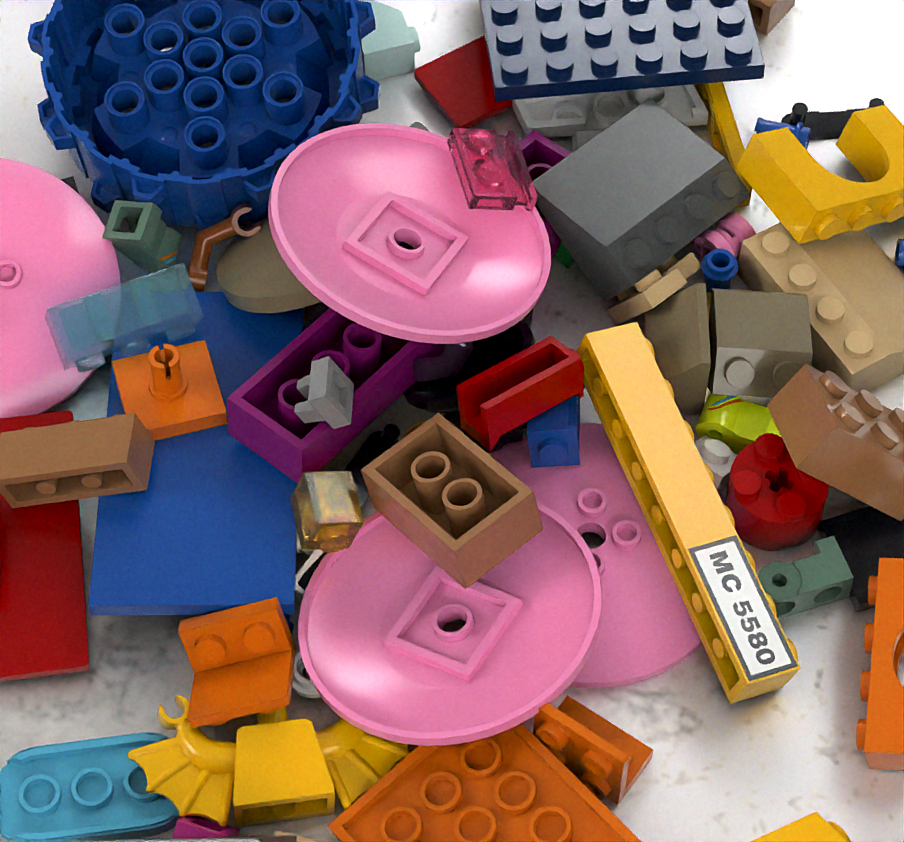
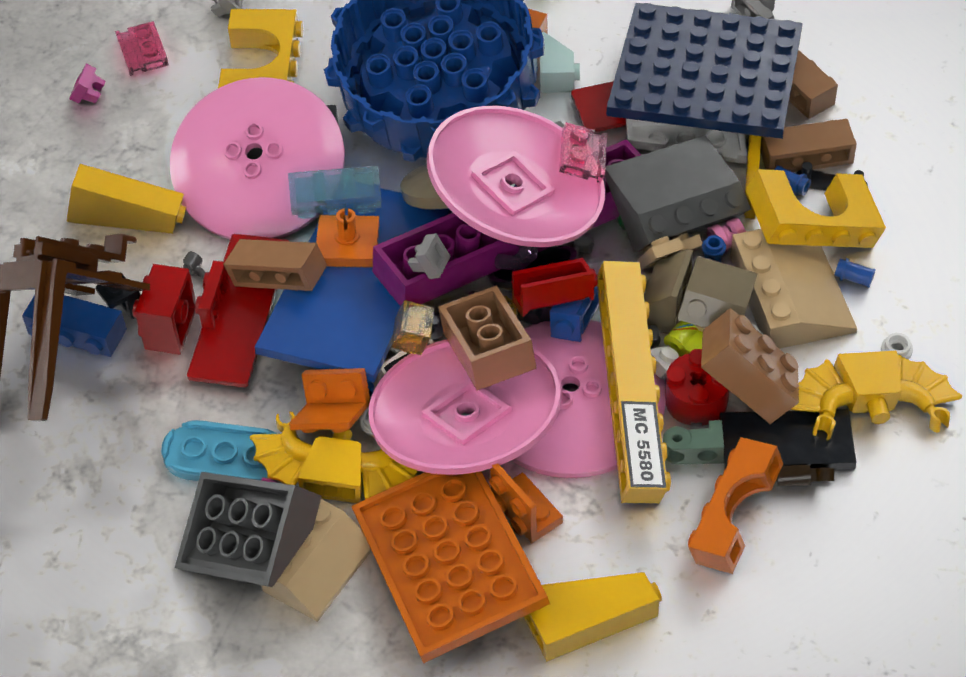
camera: 20 degrees right, 5 degrees down
sand green leg [102,200,183,274] -> none
dark orange arm [184,203,261,292] -> none
none -> medium nougat brick [760,119,857,172]

